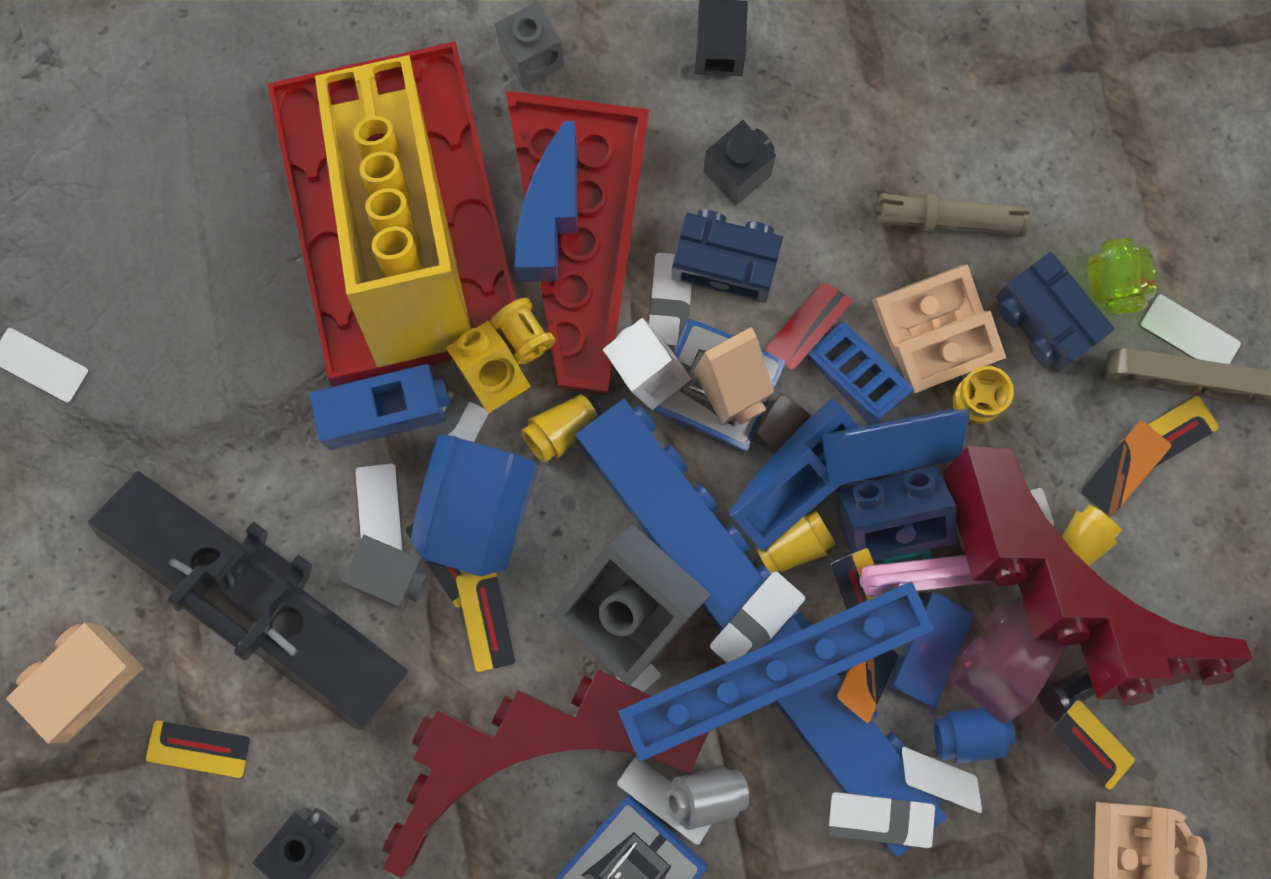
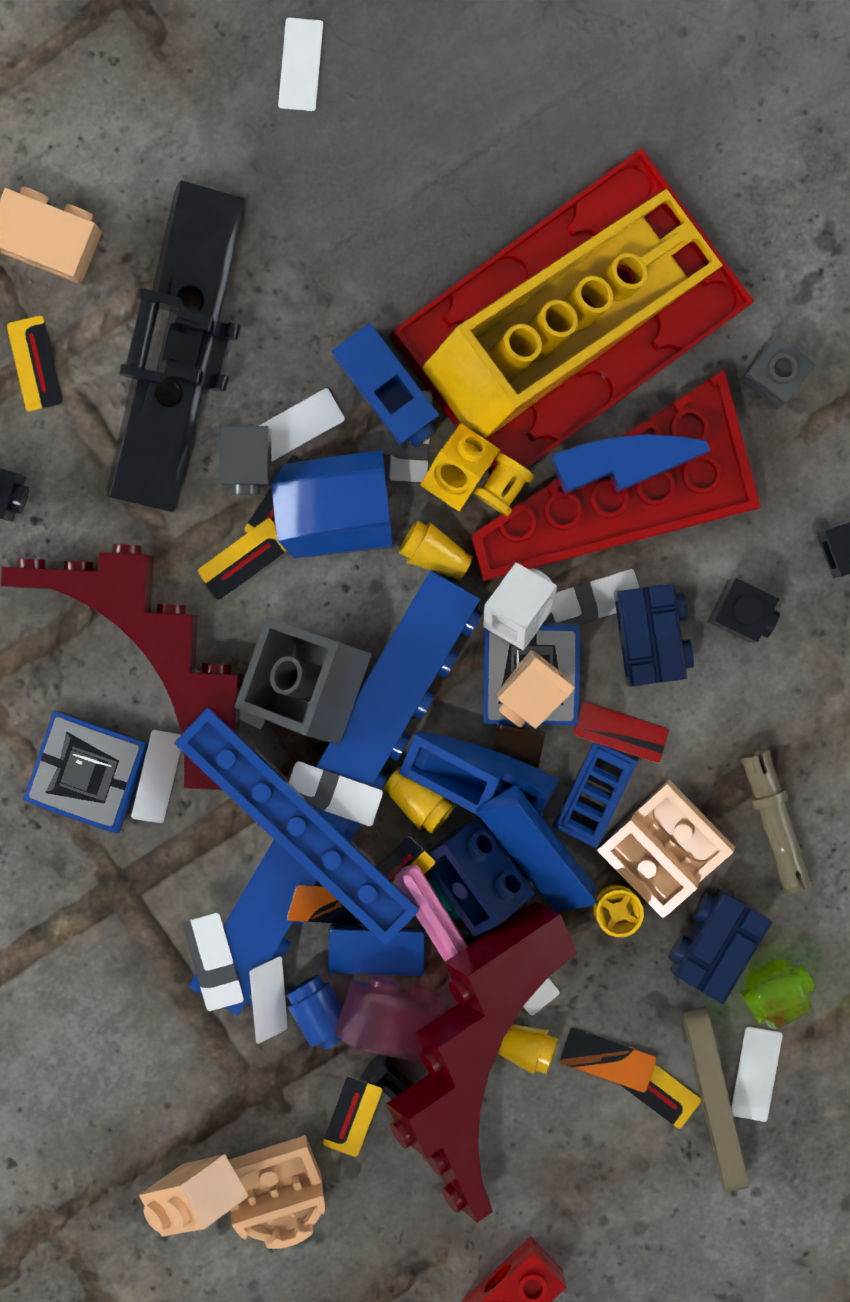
camera: 70 degrees right, 10 degrees up
light grey brick [666,766,749,830] -> none

